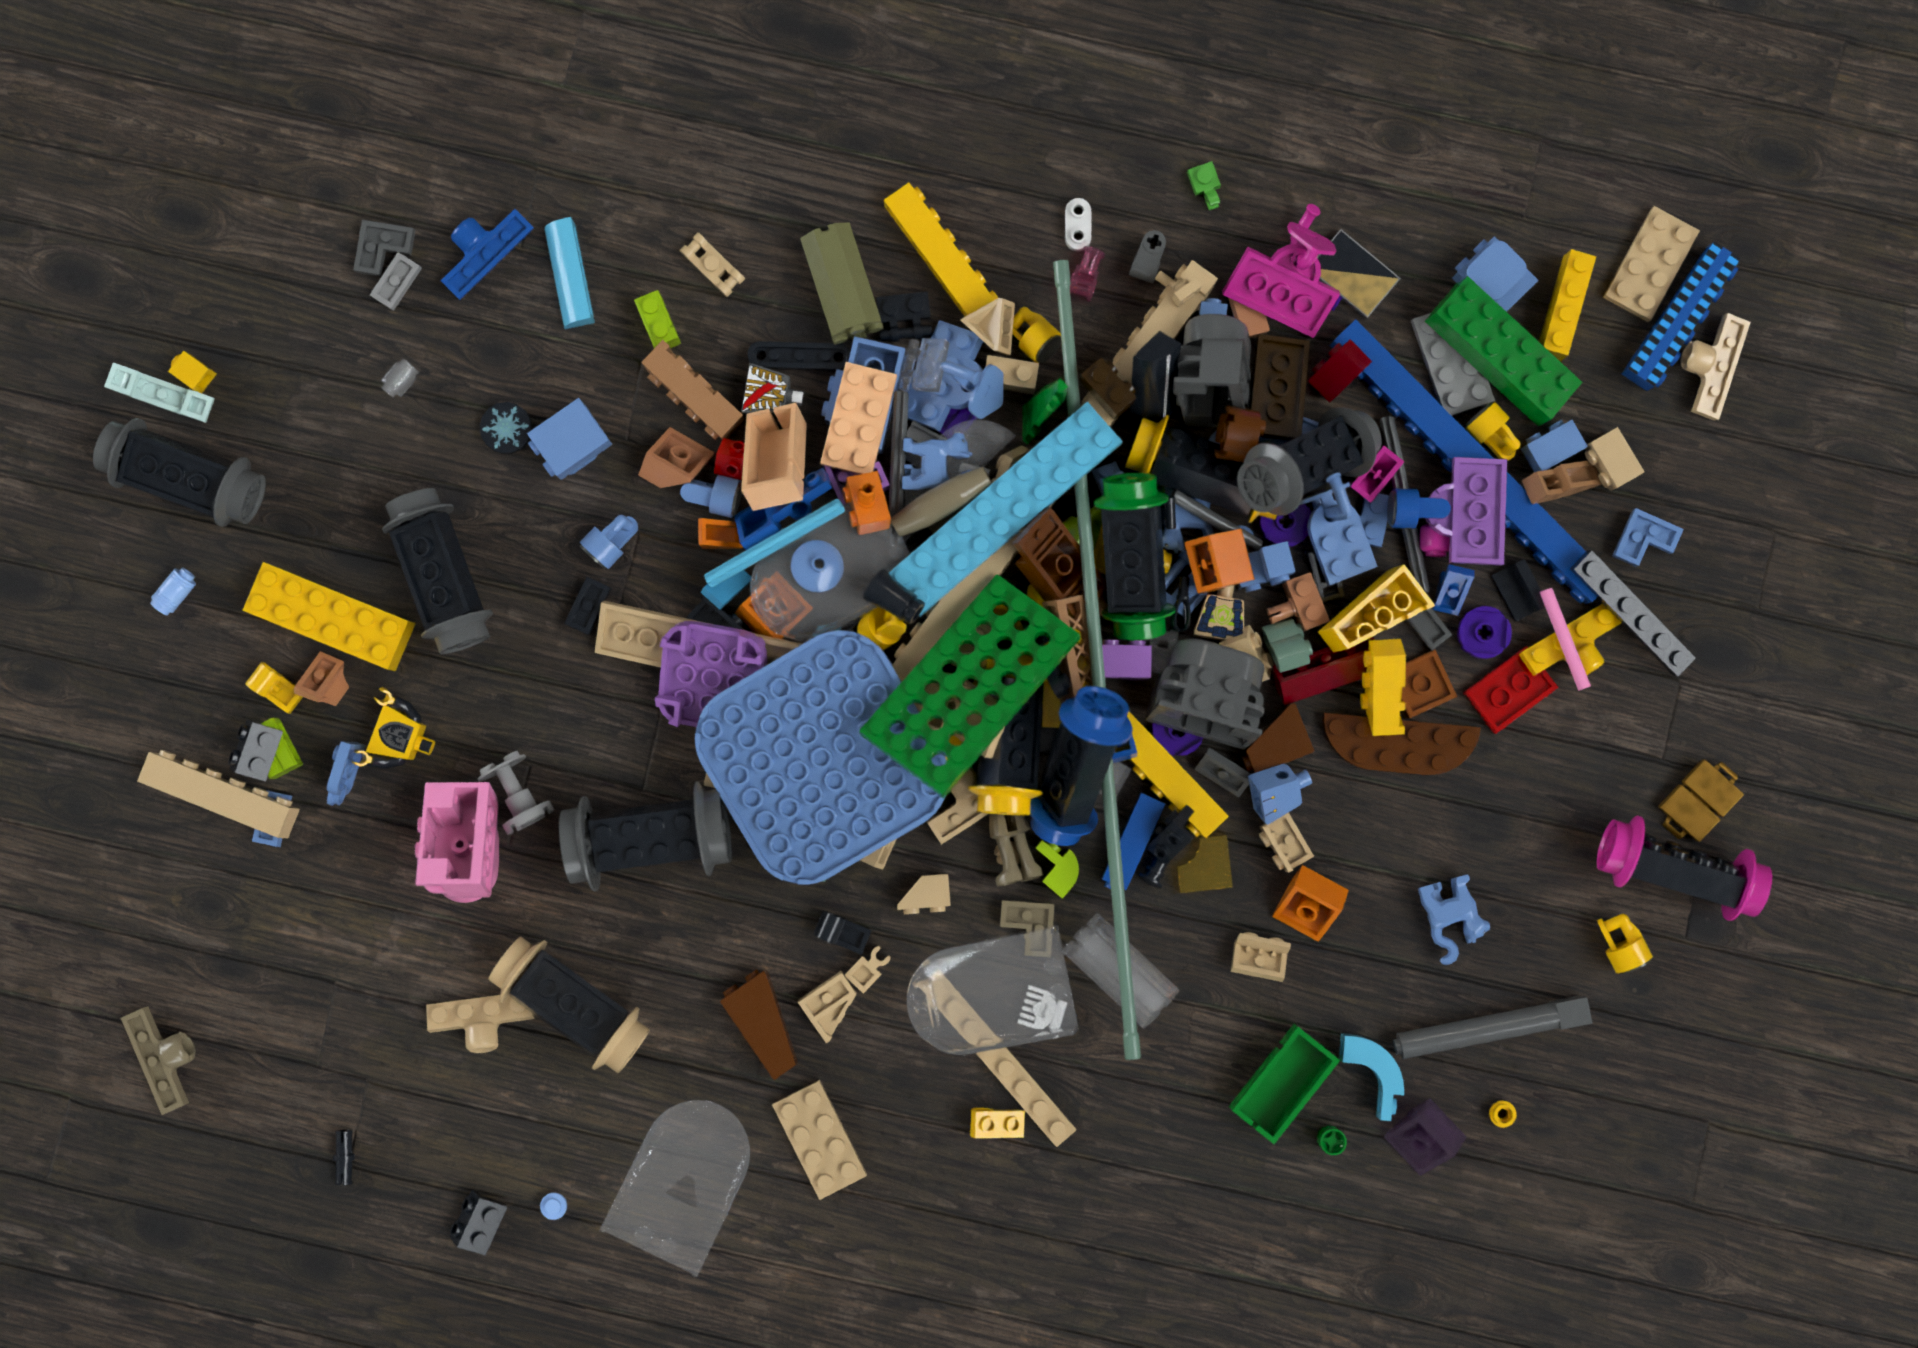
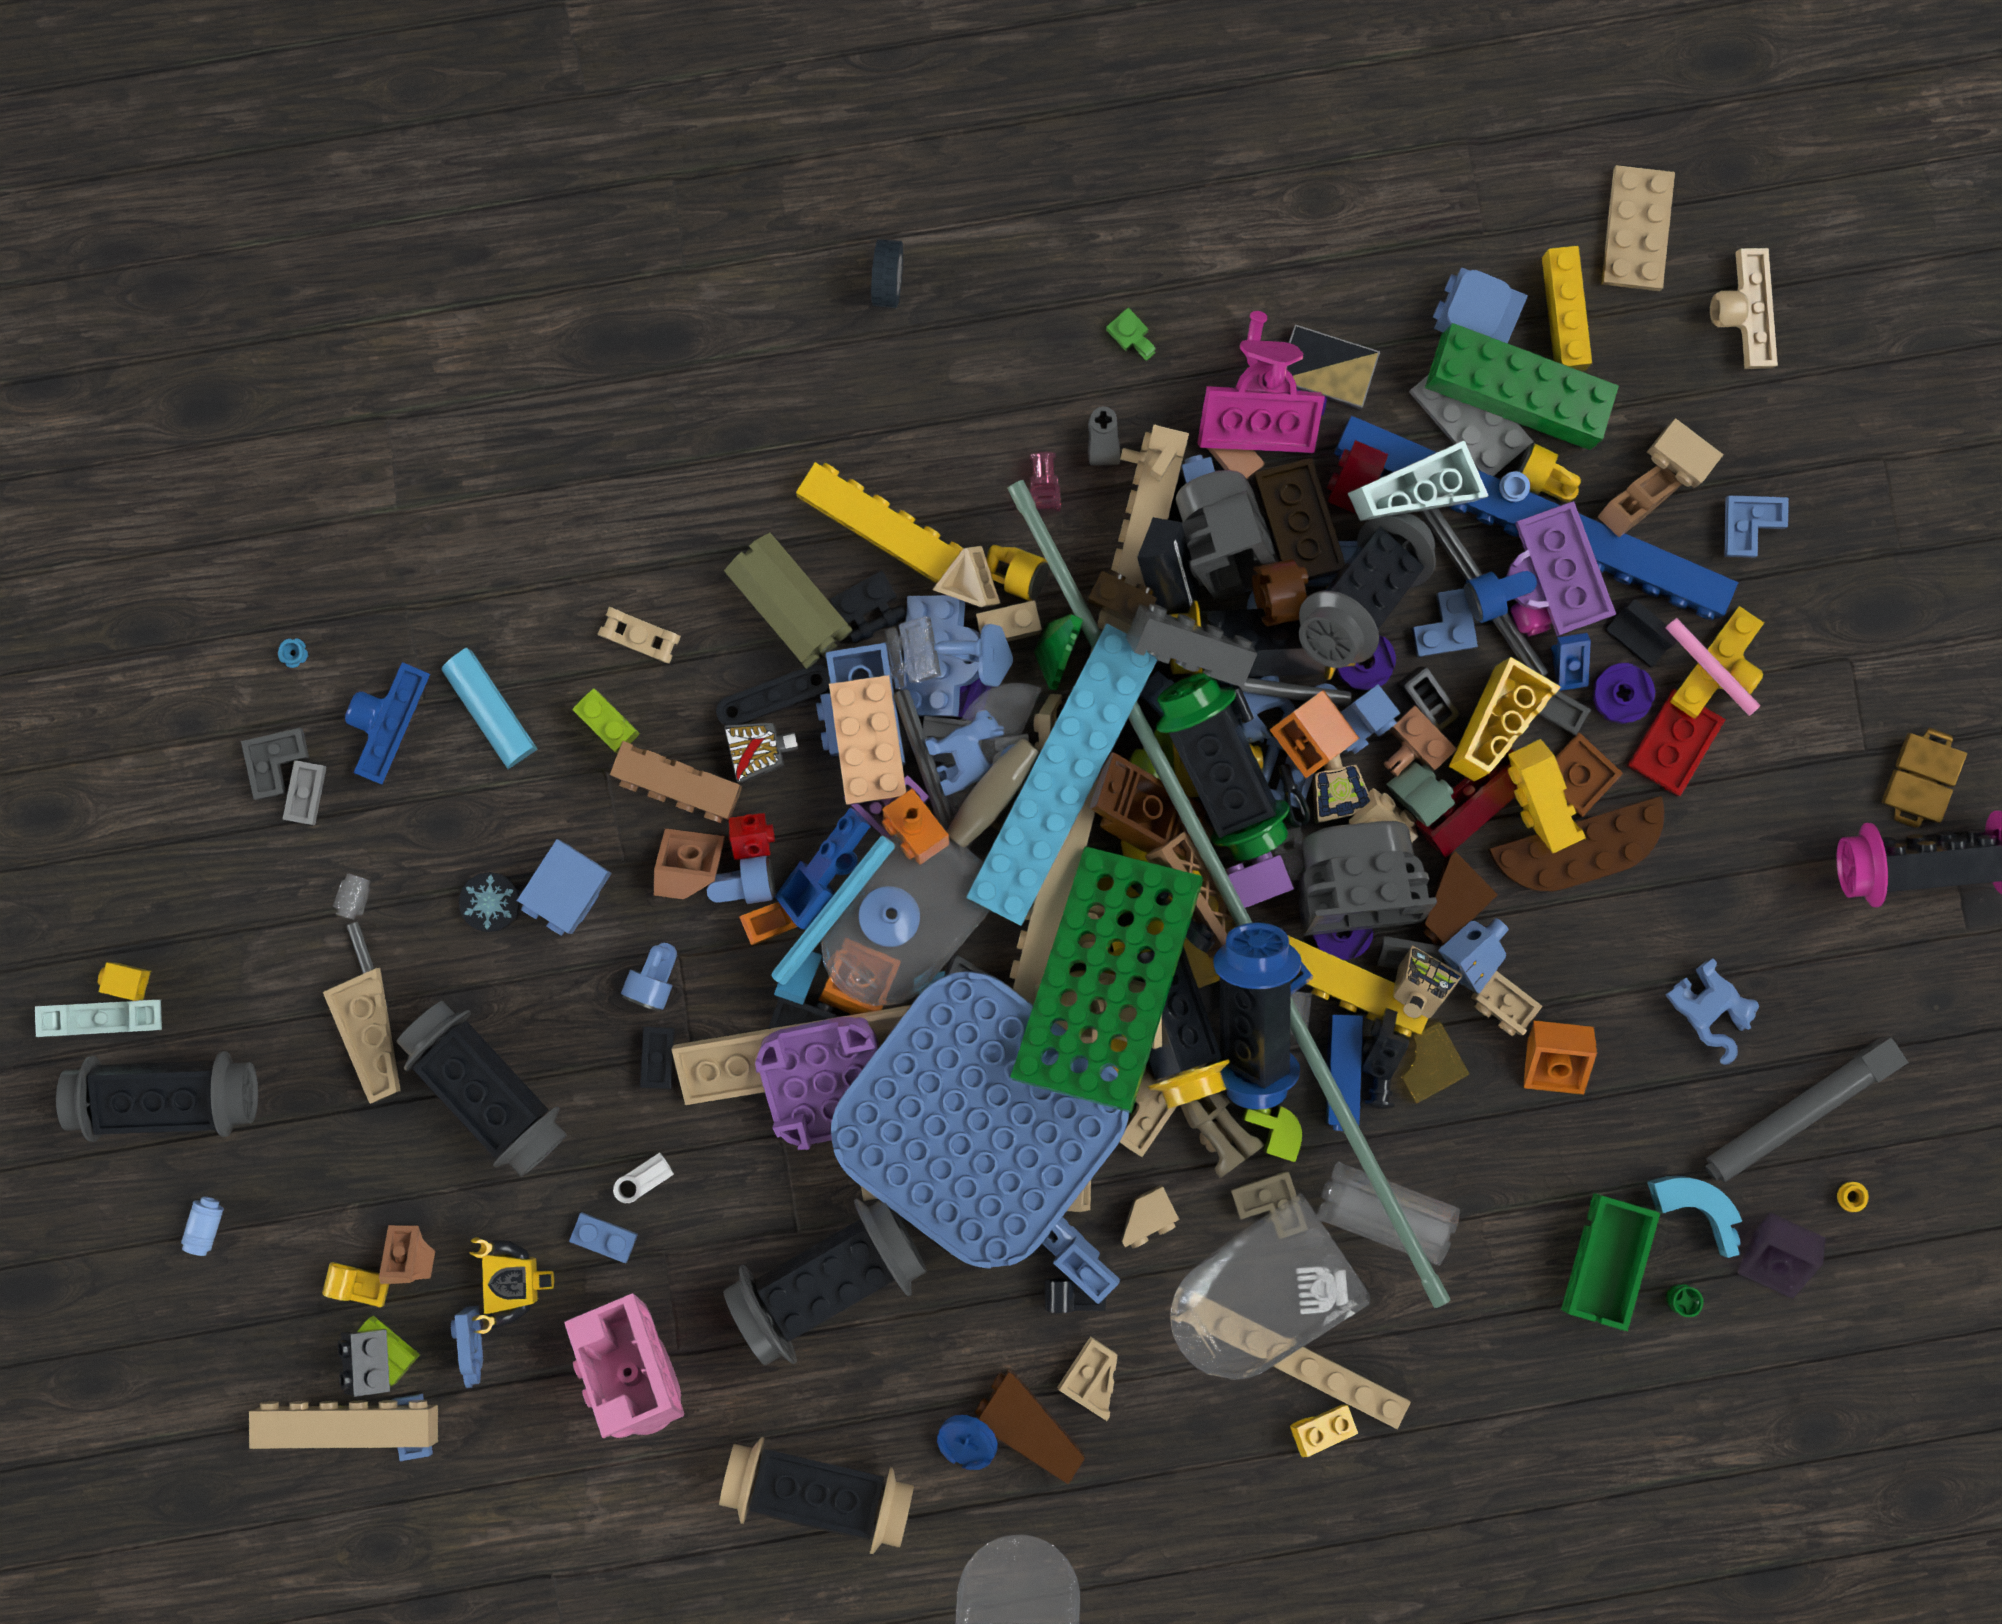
camera: 30 degrees left, 0 degrees up
yellow brick [243,562,416,672] -> none
tan plate [426,995,535,1053] -> none
light grey piece [478,751,555,835] -> none
light nougat piece [741,403,807,511] -> none
tan plate [772,1080,867,1200] -> none
tan plate [844,946,891,994] -> none
yellow piece [857,607,906,651] -> none
black plant [863,569,925,624] -> none
white plate [1065,198,1091,252] -> none
tan bracket [1231,932,1291,982] -> none
medium blue plate [1299,472,1378,585] -> none
dark pink slope [1350,446,1404,503] -> none
medium blue brick [1521,420,1588,473] -> none
plate [1570,550,1695,677] -> none
yellow piece [1597,914,1653,975] -> none
brick [1621,241,1741,391] -> none
none -> dark azure plate [278,639,308,668]
none -> tan wing [323,968,401,1104]
none -> dark grey bar [347,922,388,1007]
none -> medium blue plate [569,1212,638,1263]
none -> white piece [613,1152,674,1203]
none -> black wheel [871,239,903,308]
none -> blue tile [937,1415,998,1470]
none -> medium blue plate [1042,1217,1120,1304]
none -> dark grey wedge [1126,603,1258,687]
none -> light aqua wedge [1348,441,1488,521]
none -> torso [1393,945,1463,1018]
none -> light blue plate [1499,471,1530,502]

